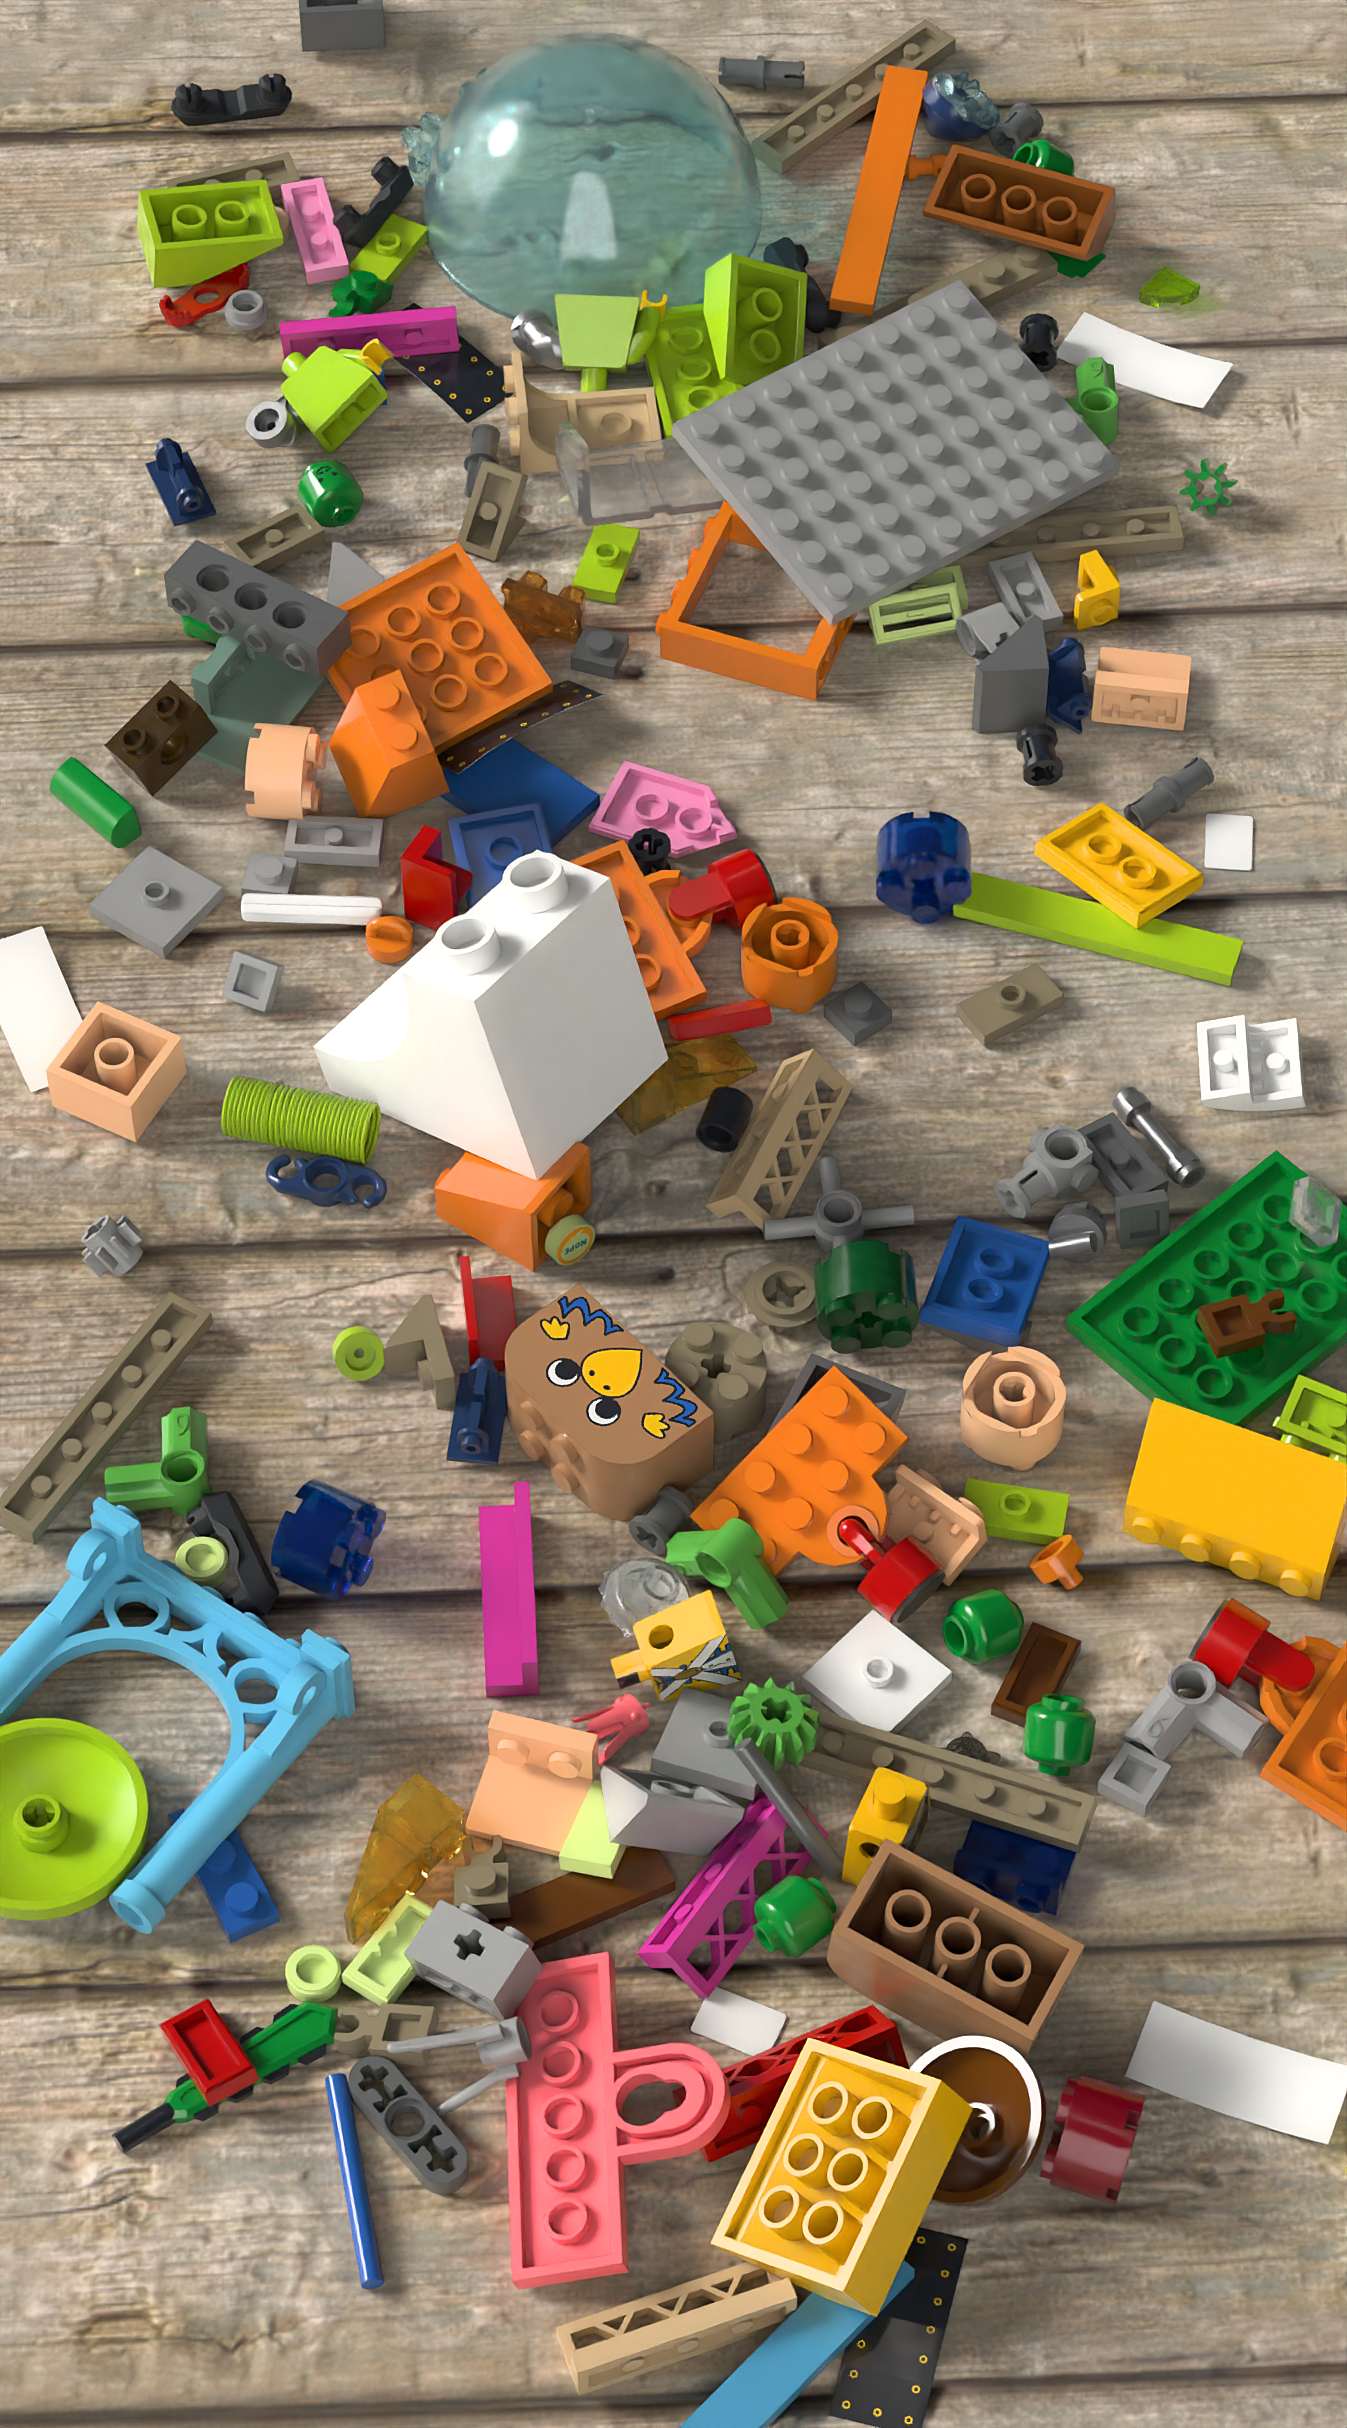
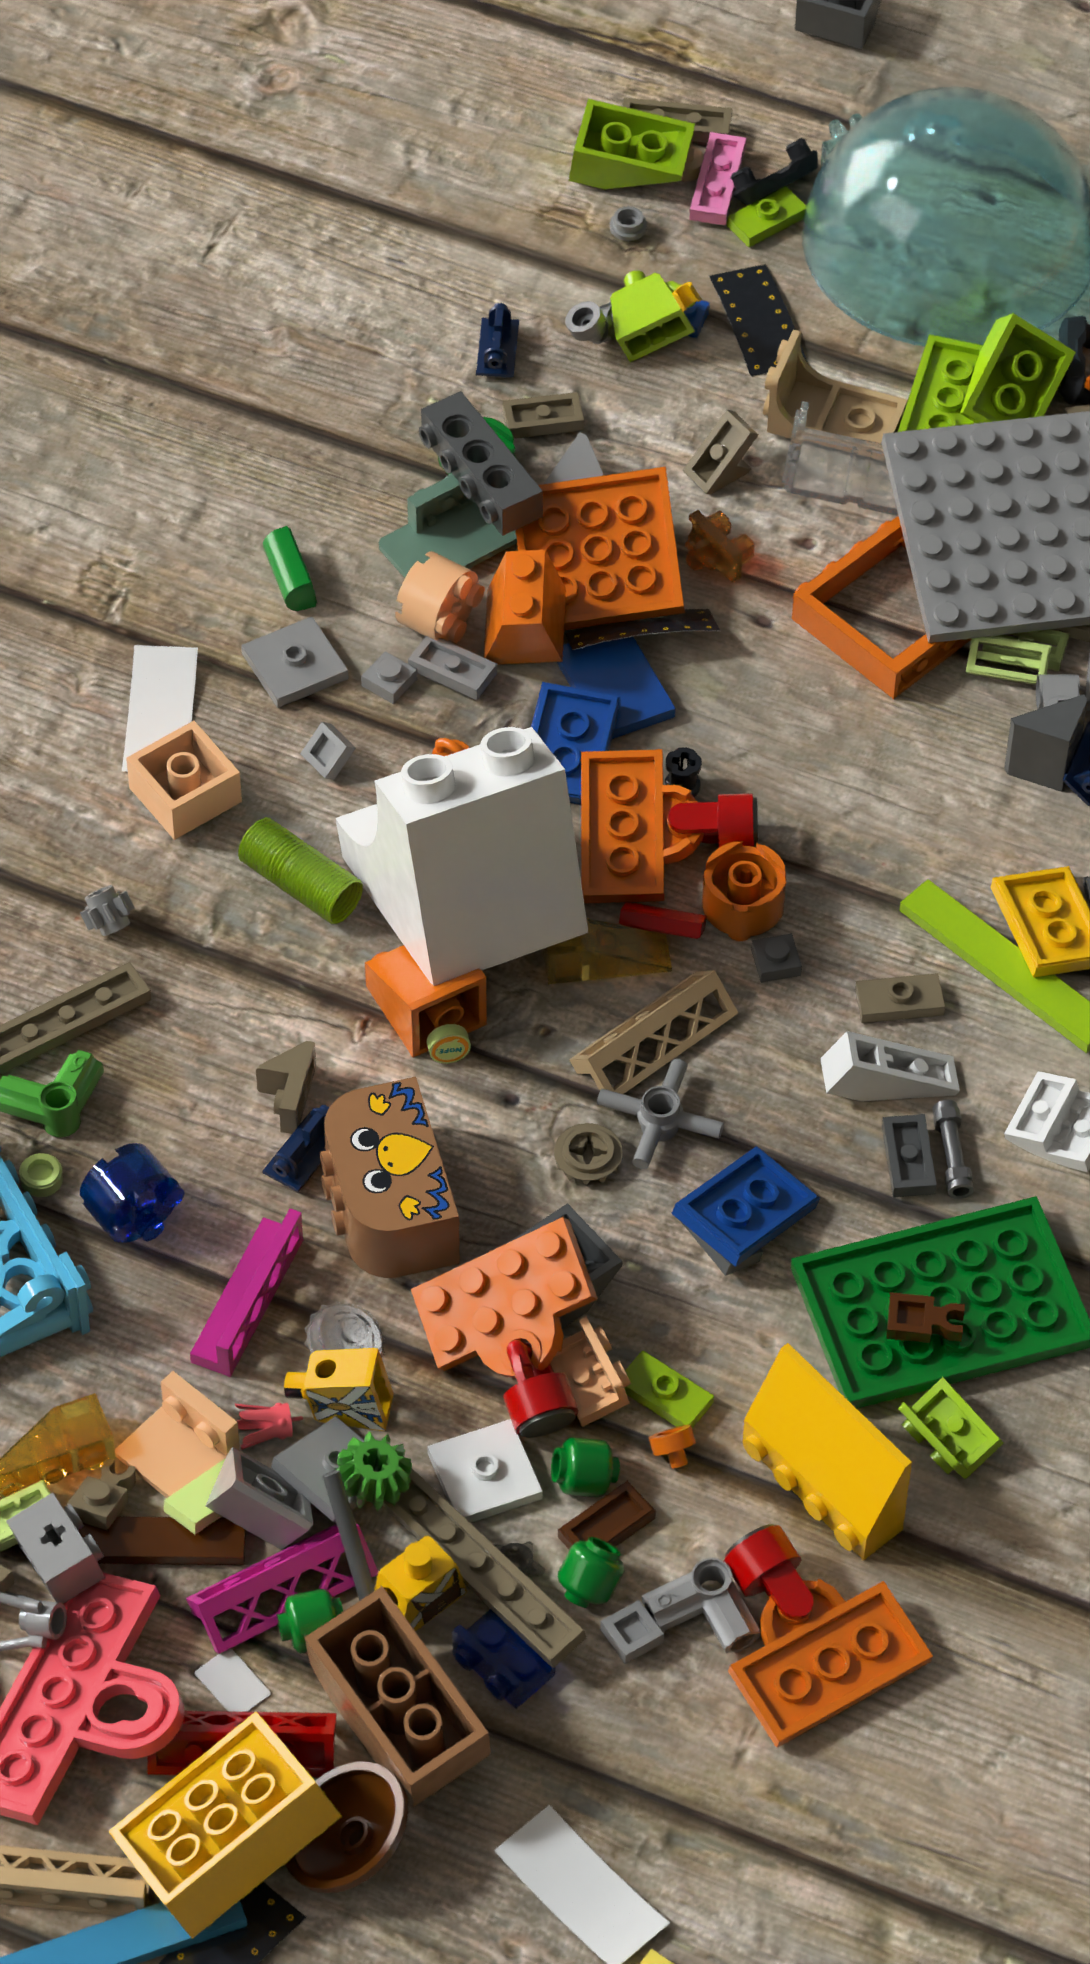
camera: 25 degrees right, 0 degrees up
dark brown brick [104,680,218,797] -> none
red piece [159,262,250,327] -> none
black piece [171,73,292,126] -> none
black piece [186,1491,280,1616] -> none
white axle [241,893,383,925] -> none
dark blue piece [265,1154,387,1209] -> none
dark pink fence [280,306,459,360] -> none
green head [297,461,364,528] -> none
green plate [328,270,393,318] -> none
lime tile [332,1326,384,1381] -> none
red panel [400,825,473,932] -> none
red panel [459,1256,517,1372] -> none
dark grey axle [464,424,500,498] -> none
lime torso [511,290,668,392] -> none
lime plate [571,520,640,604] -> none
dark grey plate [571,625,629,680] -> none
bright pink tile [589,760,737,858] -> none
dark grey bush [628,1485,695,1555] -> none
dark tan brick [664,1321,767,1443] -> none
bright green piece [665,1518,790,1629] -> none
black beam [696,1086,753,1153] -> none
dark green brick [813,1240,919,1354] -> none
clear blue brick [876,811,972,924] -> none
light nougat brick [960,1346,1066,1471] -> none
light grey connector [994,1122,1098,1219] -> none
black bush [1015,724,1063,786] -> none
dark red brick [1039,2074,1147,2205] -> none
flat silver piece [1048,1201,1107,1263] -> none
dark grey plate [1115,1189,1169,1249] -> none
clear plate [1289,1176,1342,1248] -> none
none -> white slope [820,1031,960,1102]

